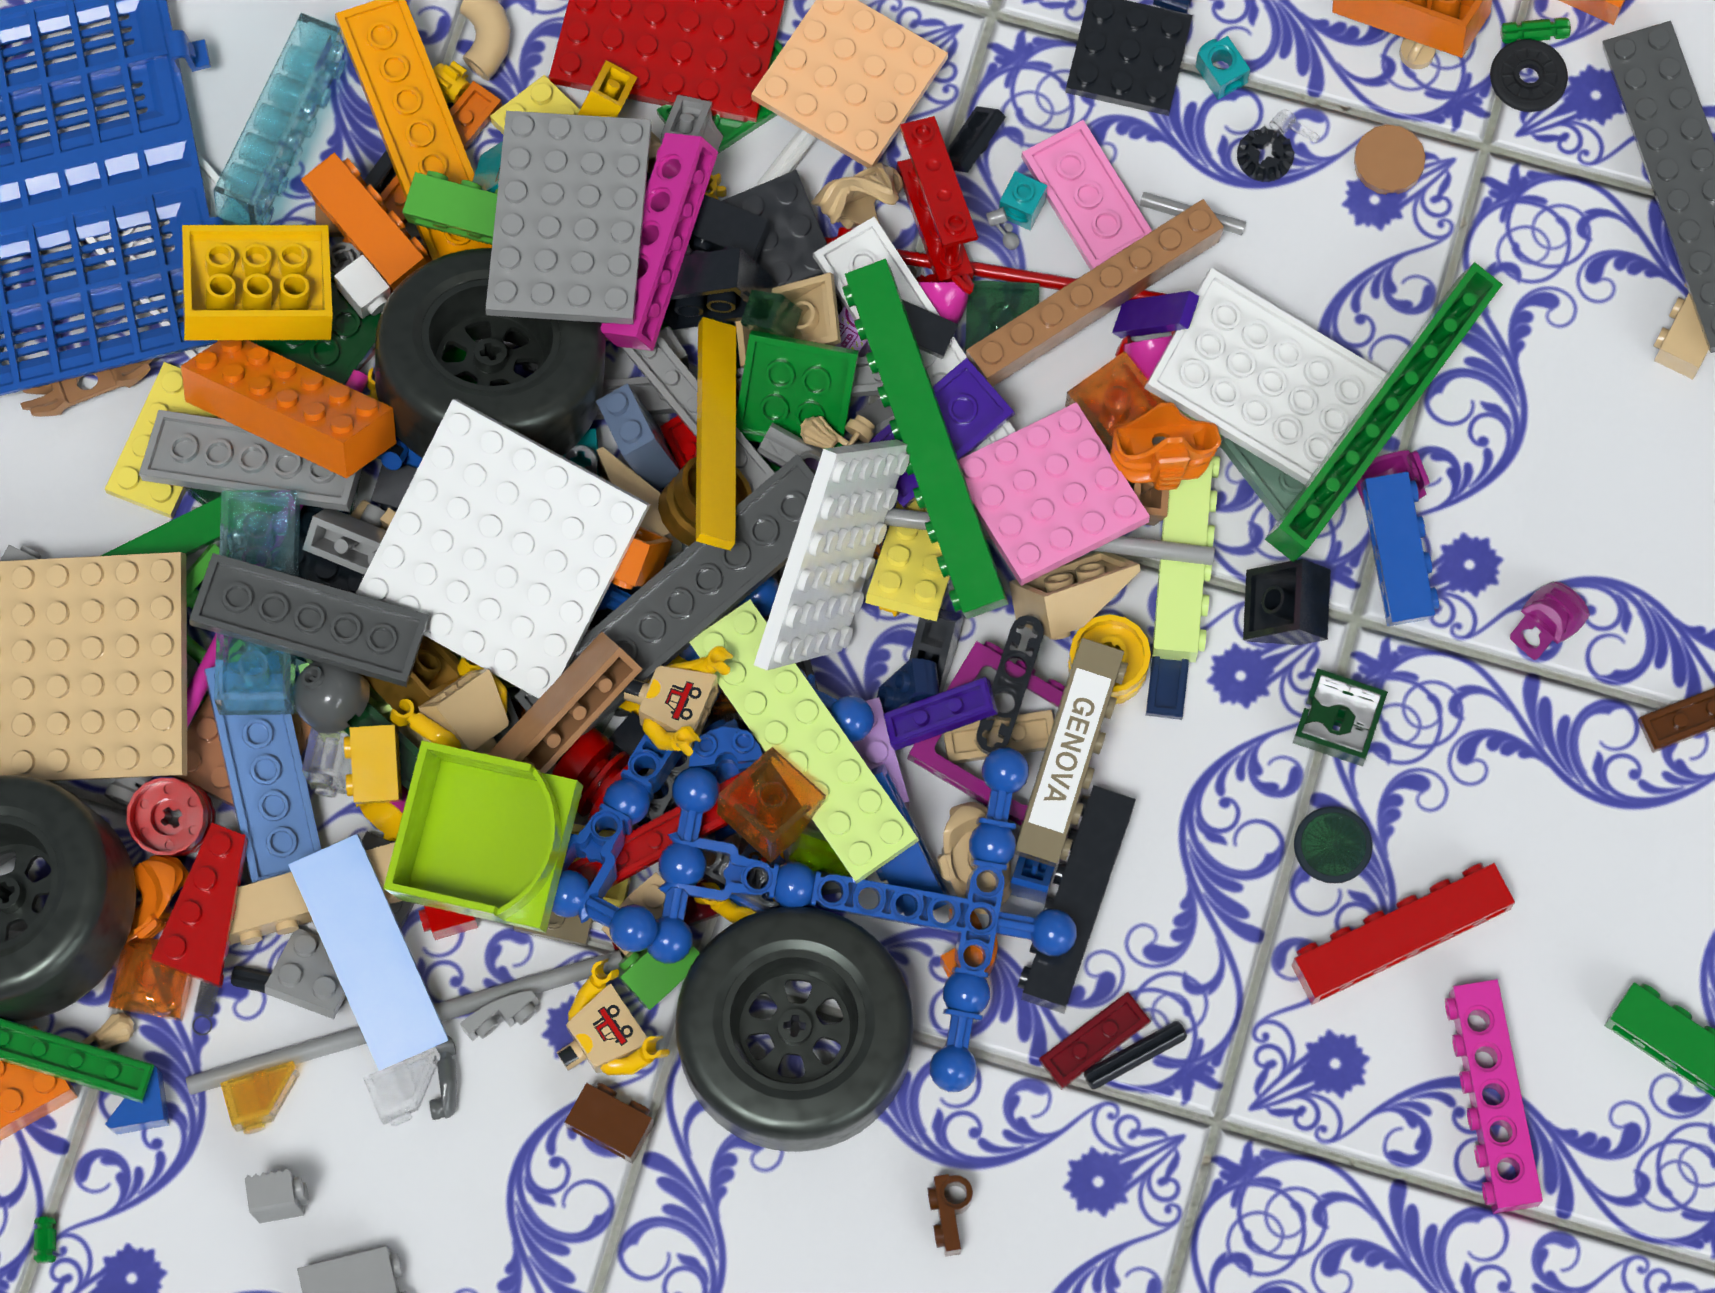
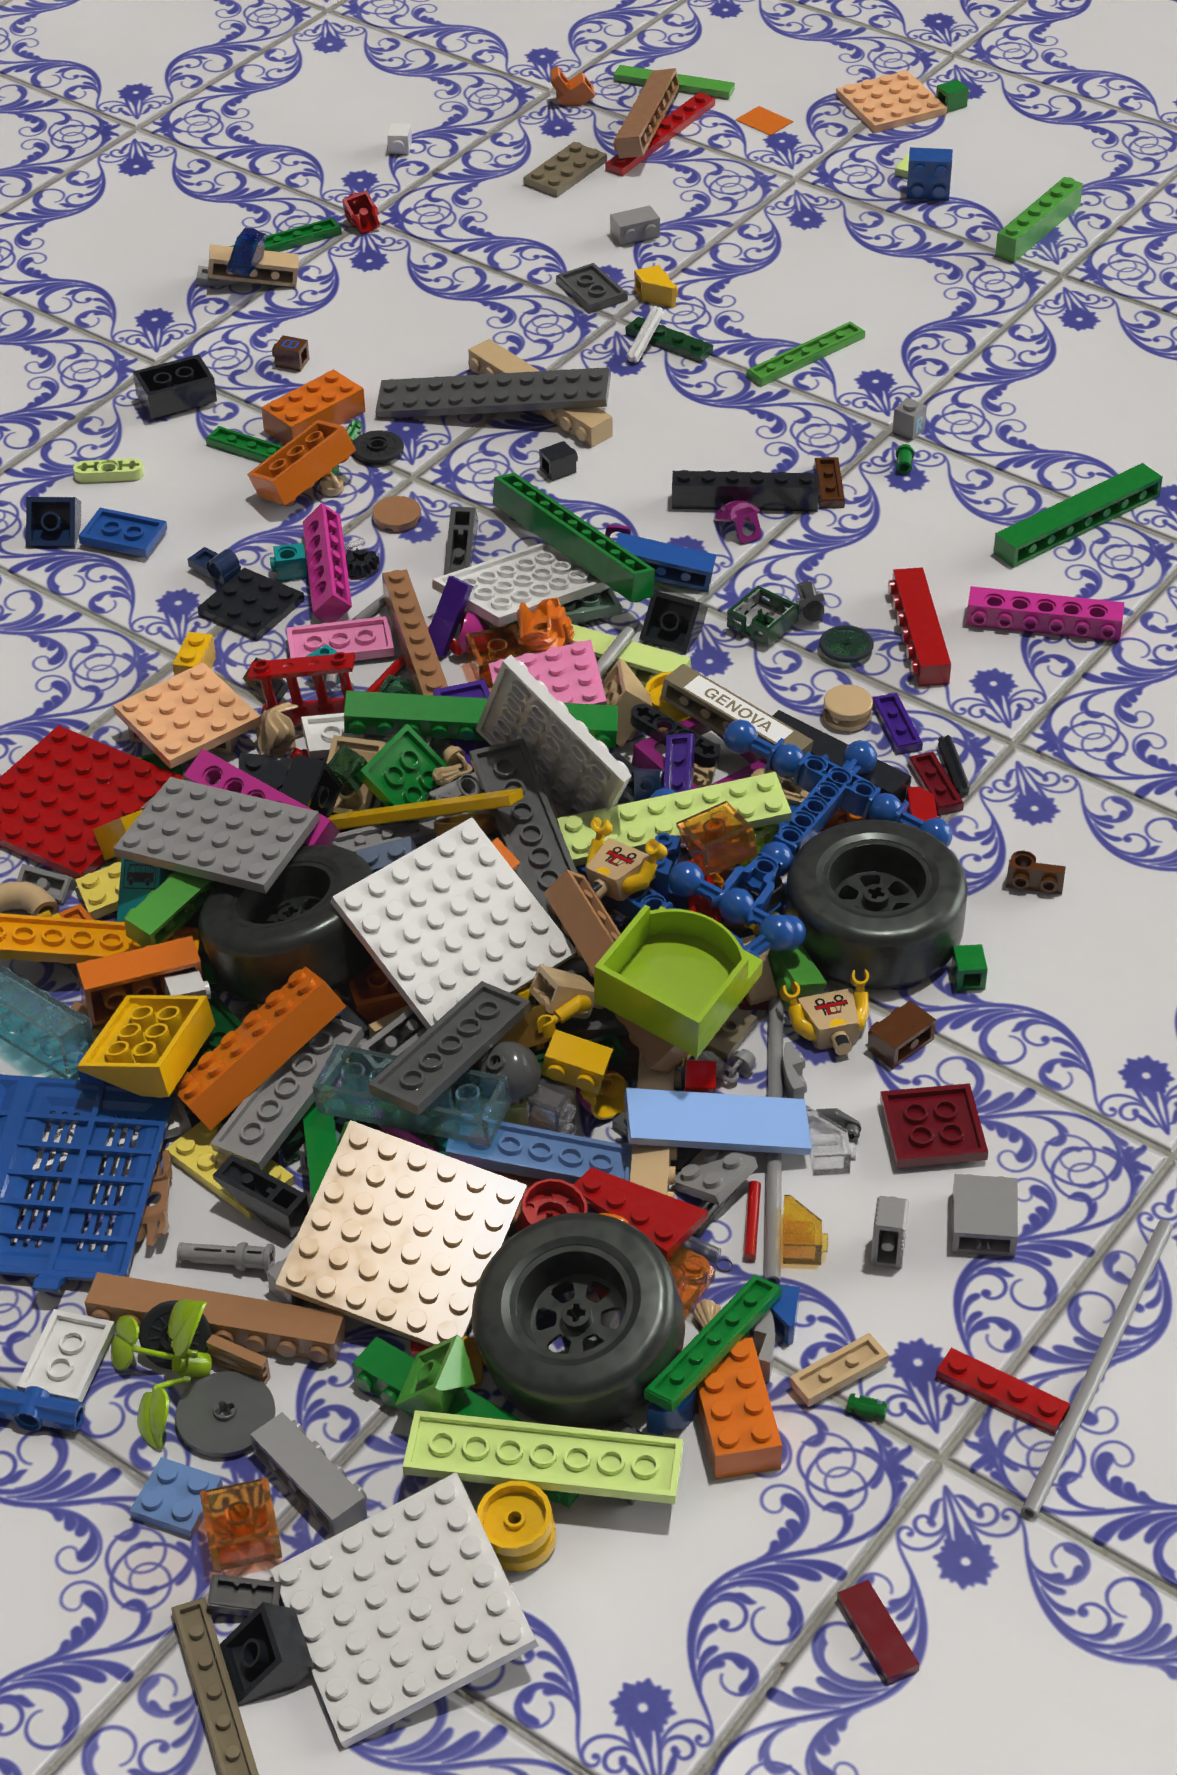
camera: 70 degrees left, 30 degrees down
none -> light grey slope [16,864,77,904]
none -> yellow brick [172,632,216,676]
none -> light grey pin [177,1242,275,1272]
none -> black slope [213,1154,309,1238]
none -> dark pink brick [302,503,352,623]
none -> dark grey slope [444,506,478,575]
none -> black brick [539,441,578,481]
none -> black brick [672,470,819,512]
none -> light grey piece [694,1049,756,1083]
none -> red bar [743,1181,761,1262]
none -> light grey slope [754,1309,775,1382]
none -> tan plate [789,1333,889,1407]
none -> dark grey hips [795,580,825,622]
none -> tan head [823,685,873,732]
none -> dark purple tile [872,693,923,755]
none -> dark red plate [880,1083,988,1168]
none -> red piece [906,787,938,821]
none -> green brick [951,944,988,991]

